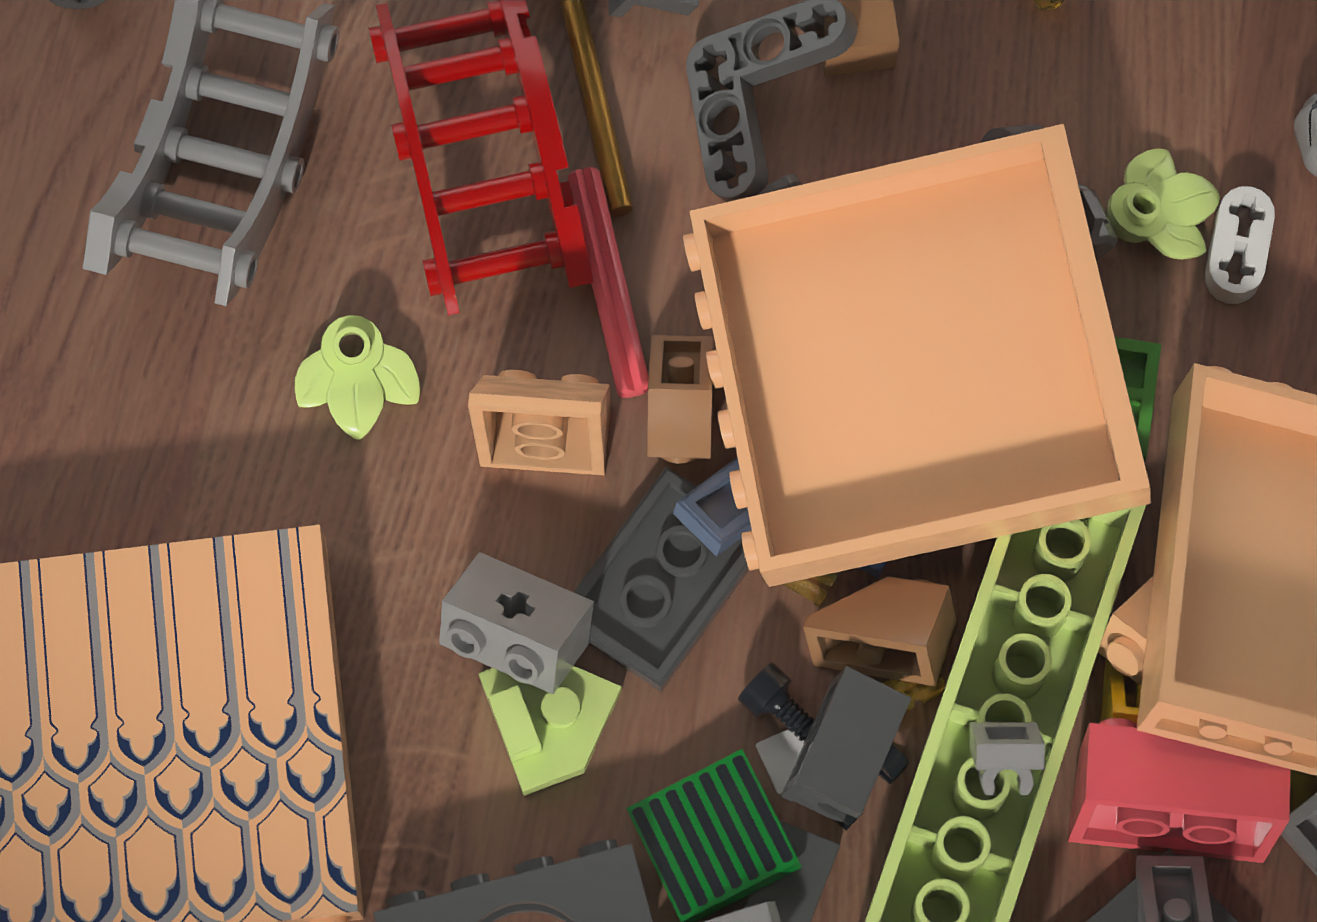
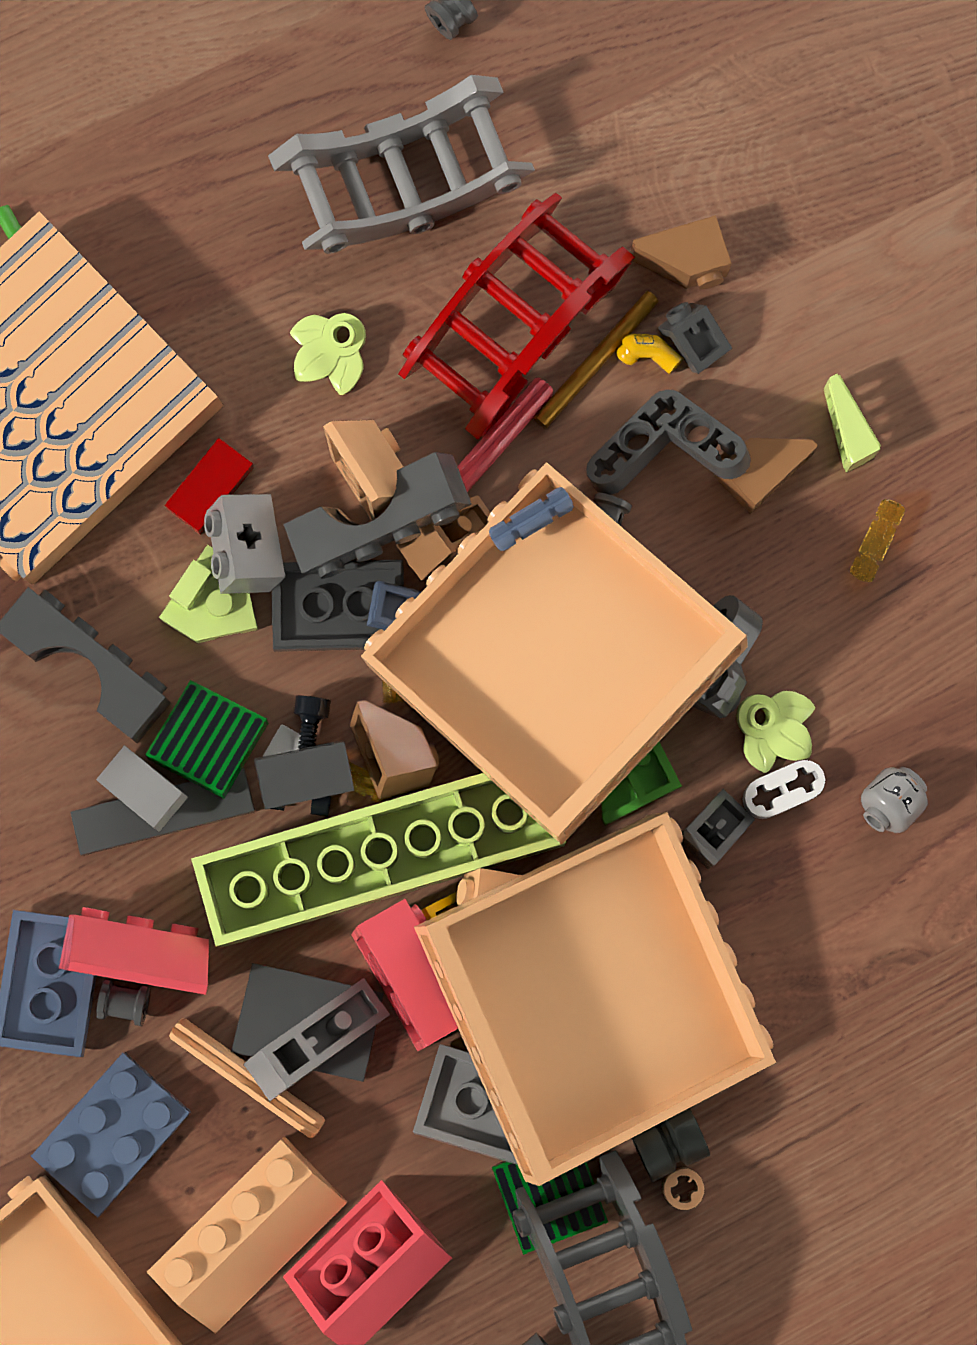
camera: 50 degrees right, 10 degrees up
light grey tile [969,722,1045,795] -> none
none -> red tile [164,438,254,535]
none -> dark grey arch [283,452,472,579]
none -> sand blue axle [489,487,574,551]
none -> yellow arm [617,334,684,375]
none -> dark grey slope [681,789,755,869]

